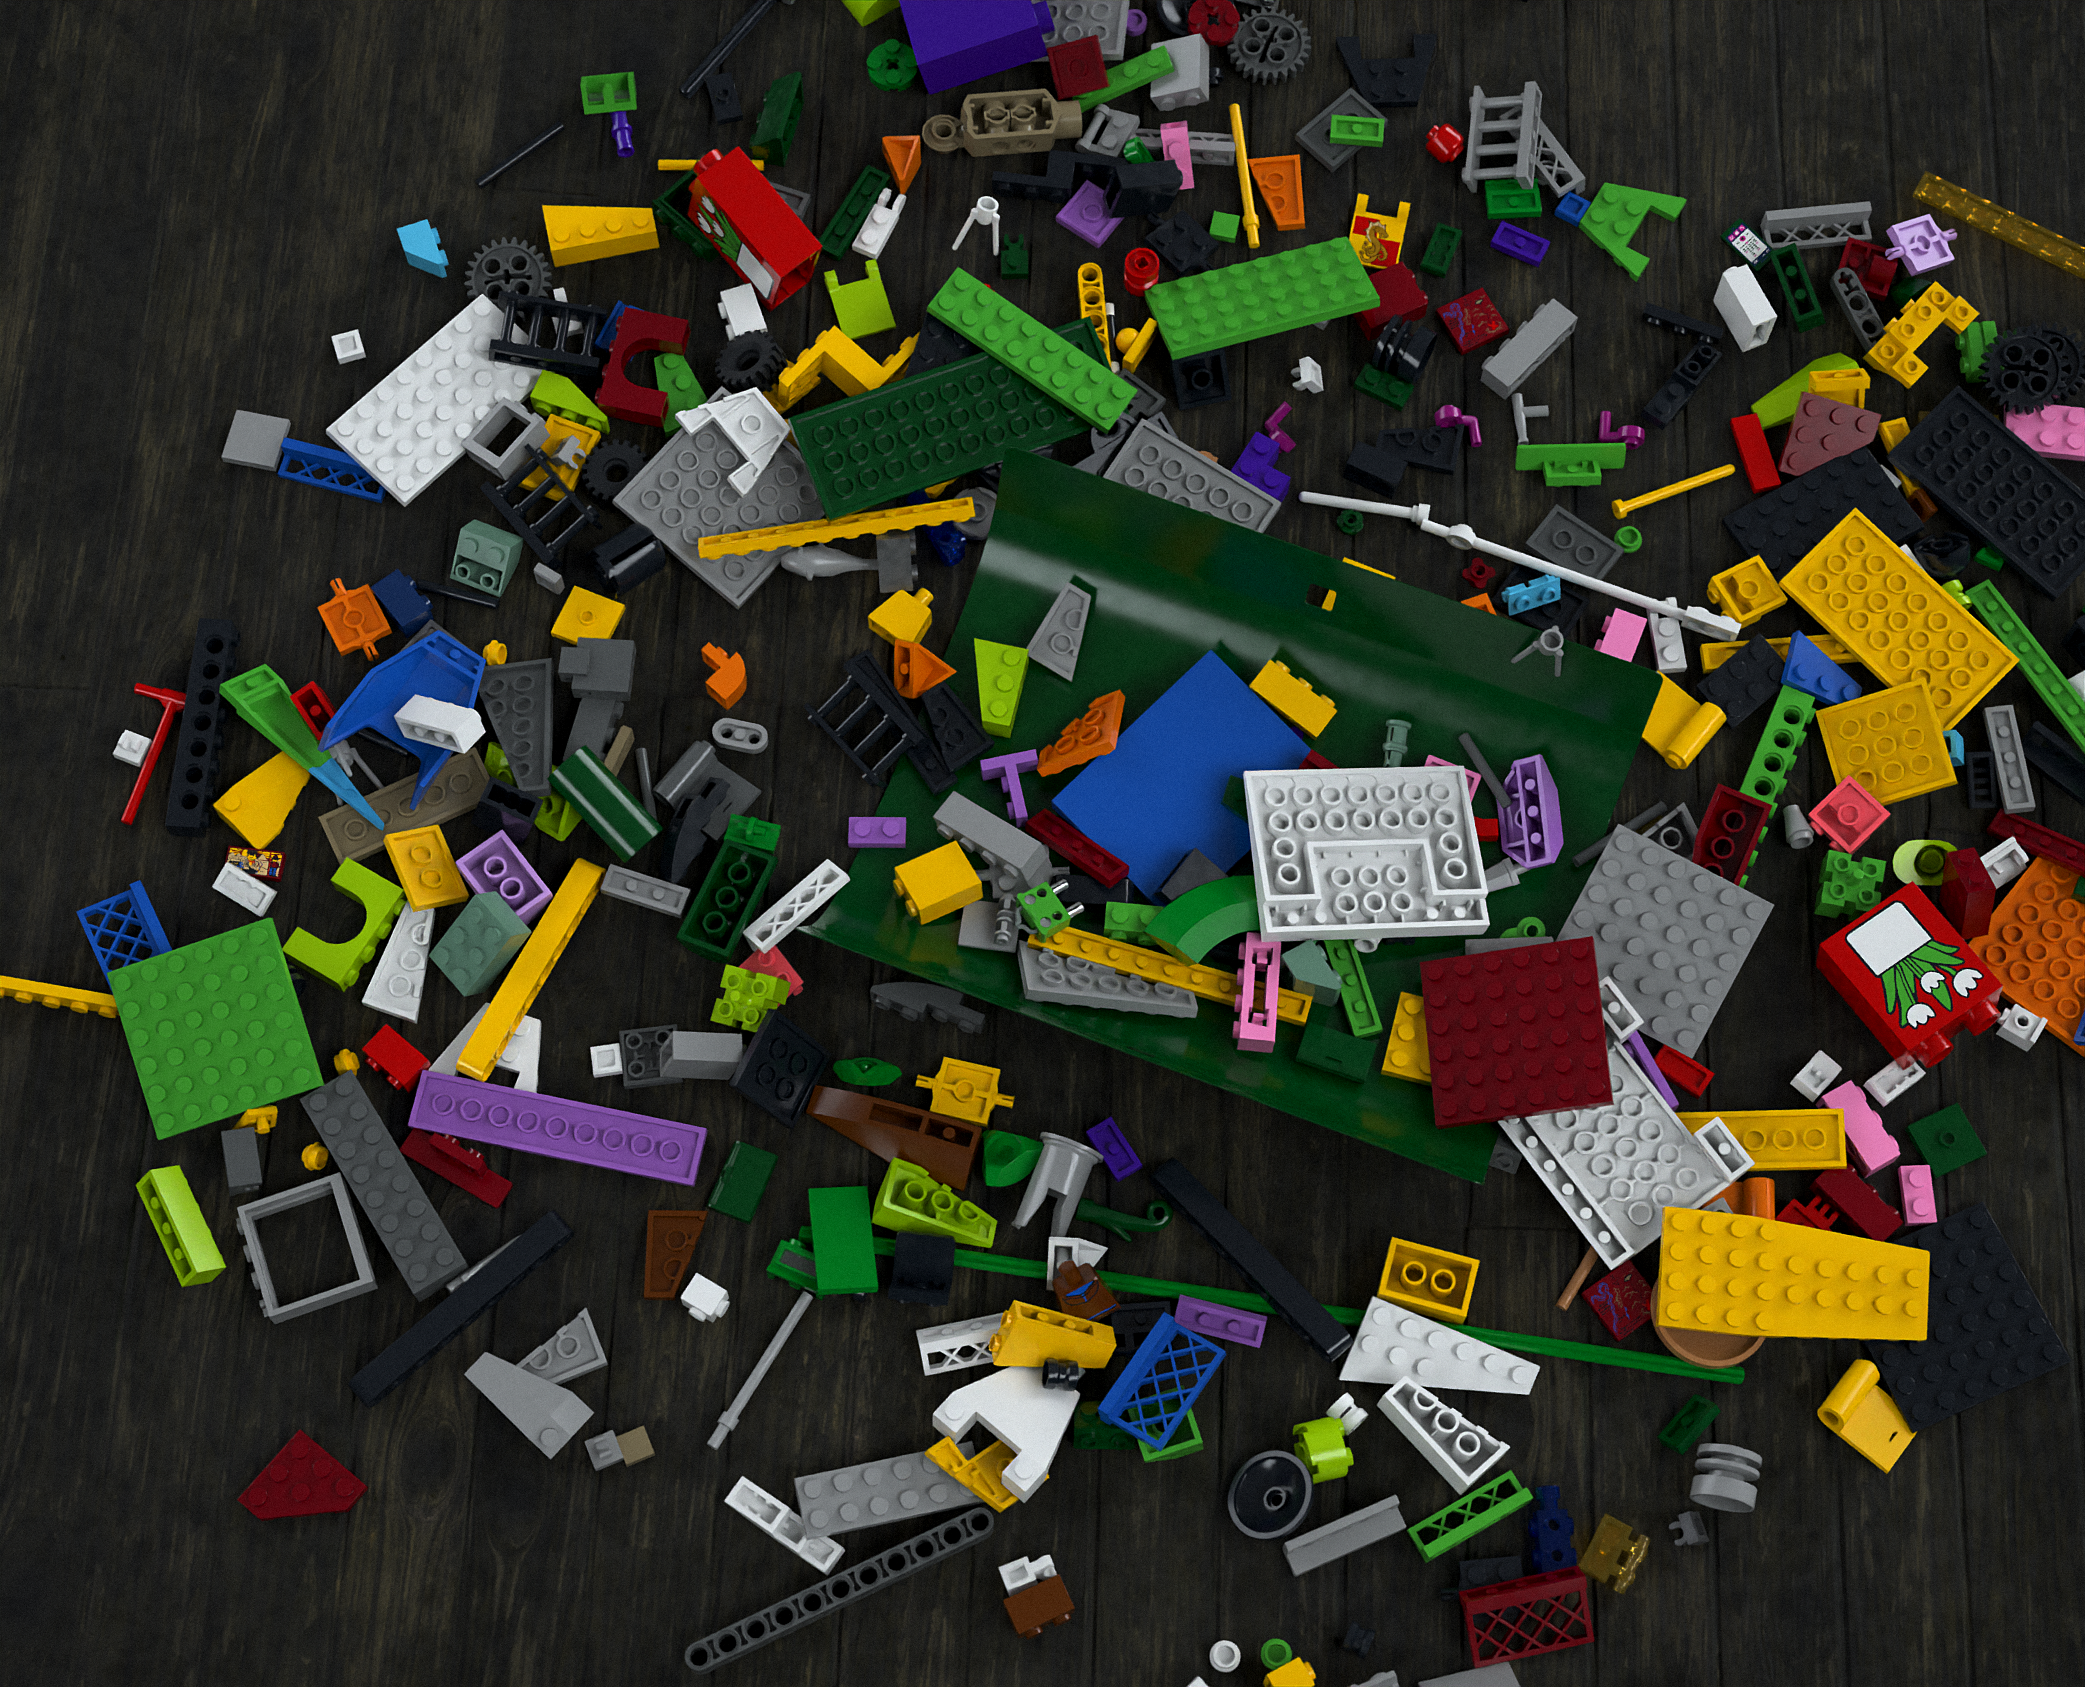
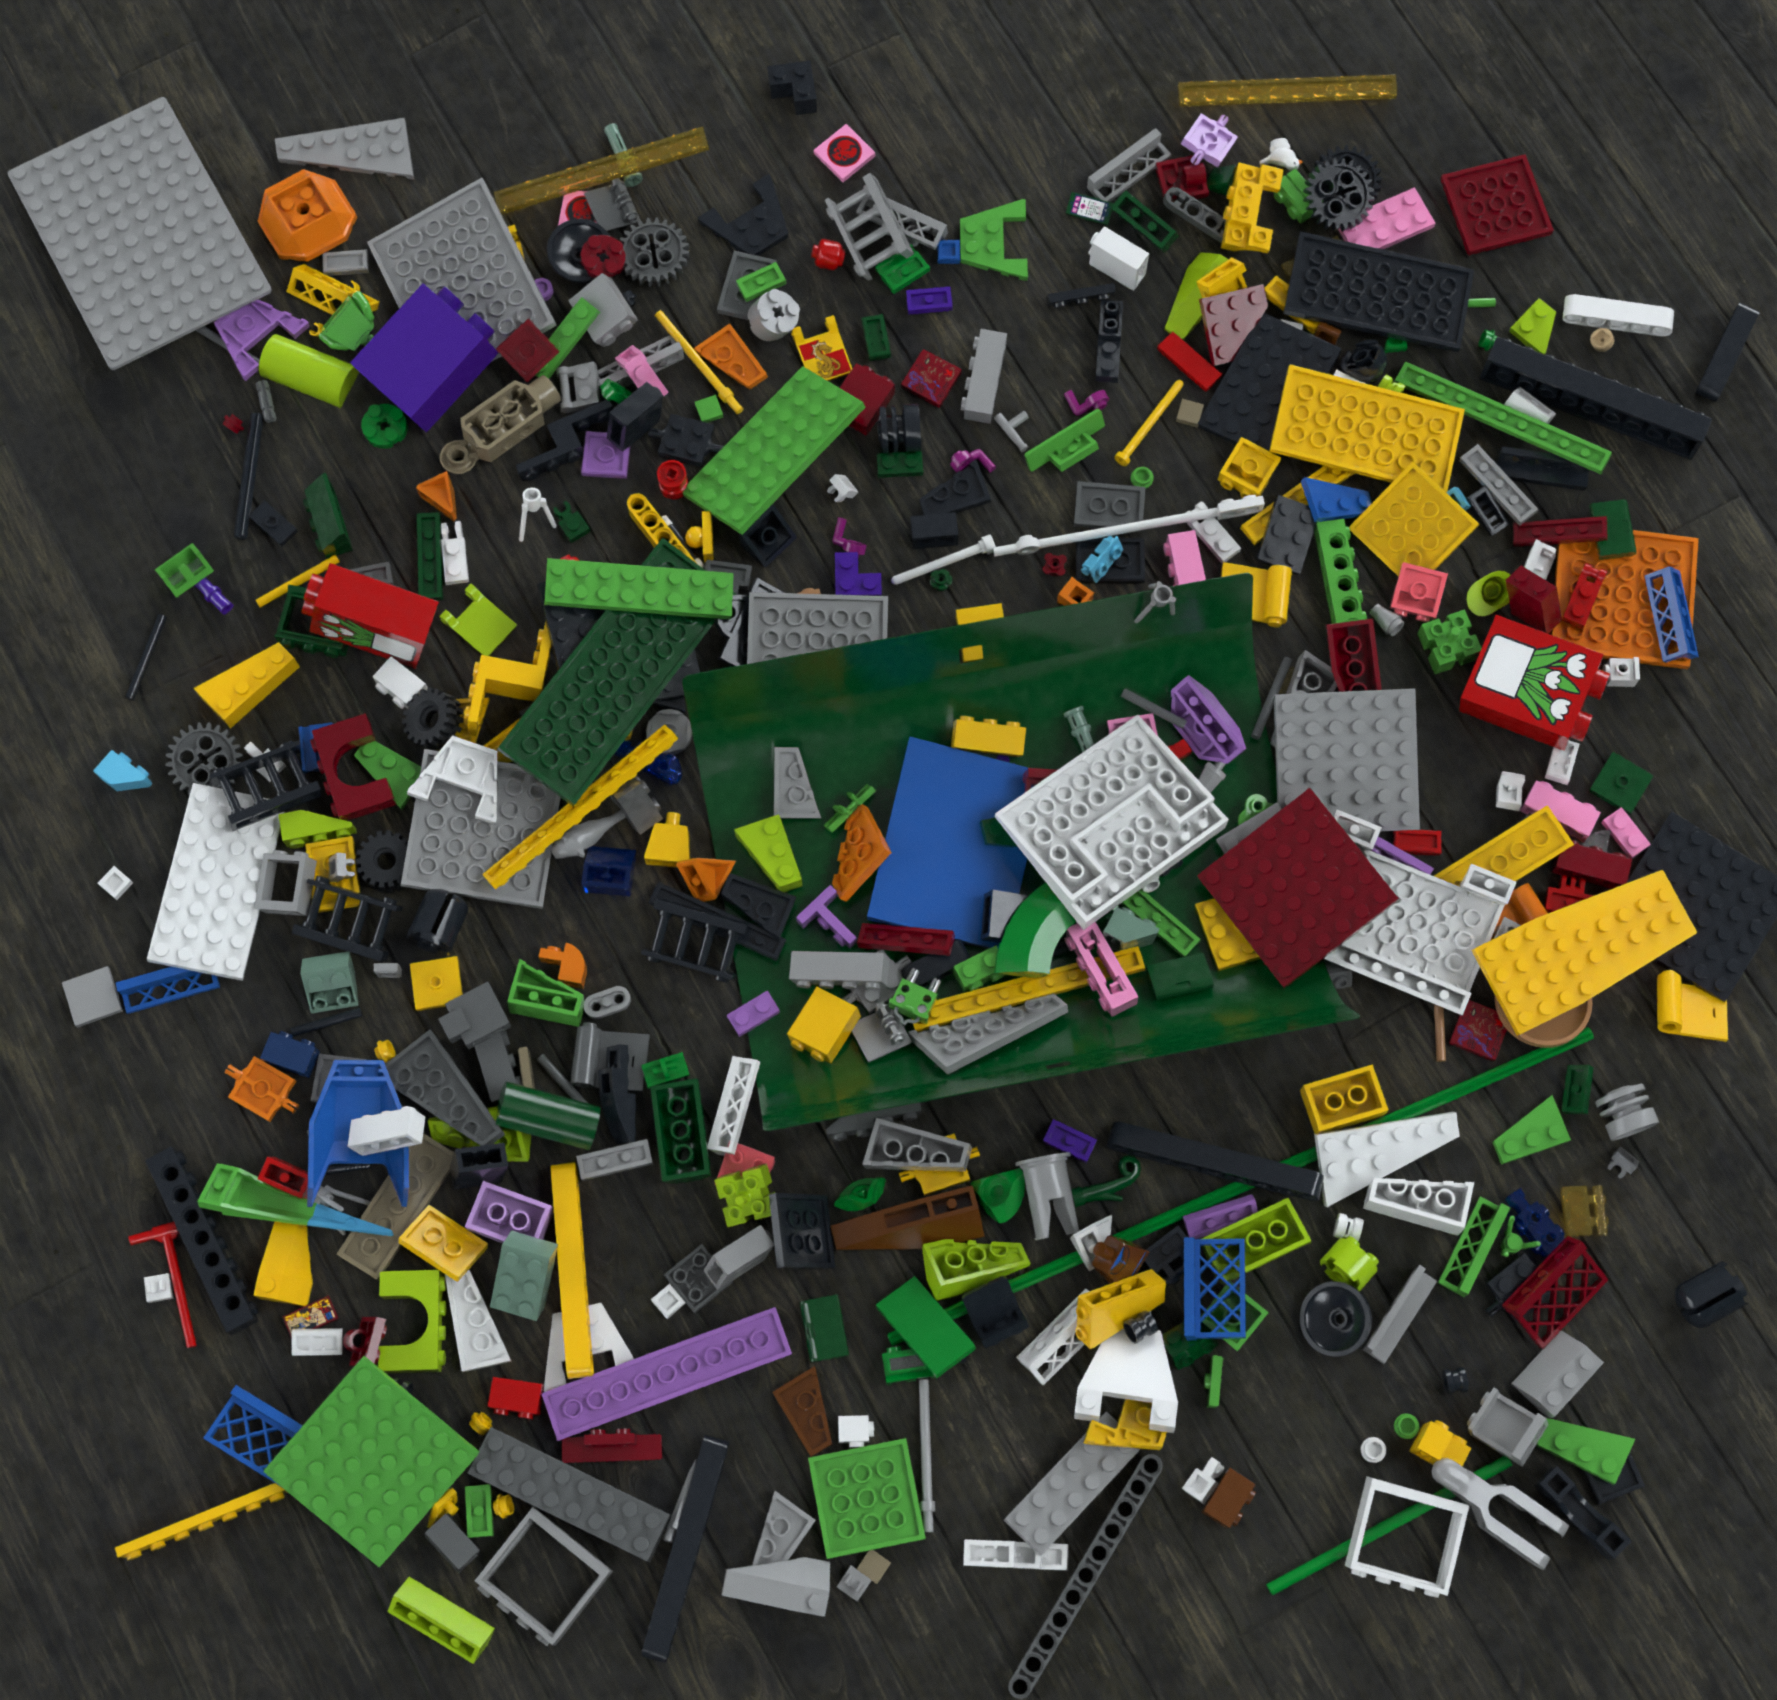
camera: 30 degrees left, 5 degrees up
none -> dark red plate [343,1317,387,1366]
none -> bright green plate [465,1484,494,1538]
none -> bright green wedge [507,959,585,1027]
none -> clear blue slope [581,846,636,896]
none -> light grey brick [747,289,800,341]
none -> bright green plate [808,1438,926,1559]
none -> tile [814,124,875,182]
none -> bright green piece [824,784,876,832]
none -> light grey wedge [862,1118,972,1172]
none -> dark tan tile [1176,399,1204,428]
none -> lime brick [1202,1198,1311,1285]
none -> bright green plate [1204,1355,1223,1408]
none -> white animal [1260,138,1302,171]
none -> bright green wing [1492,1095,1571,1165]
none -> bright green plant [1500,1215,1541,1257]
none -> red plate [1562,562,1607,629]
none -> clear tile [1582,830,1611,852]

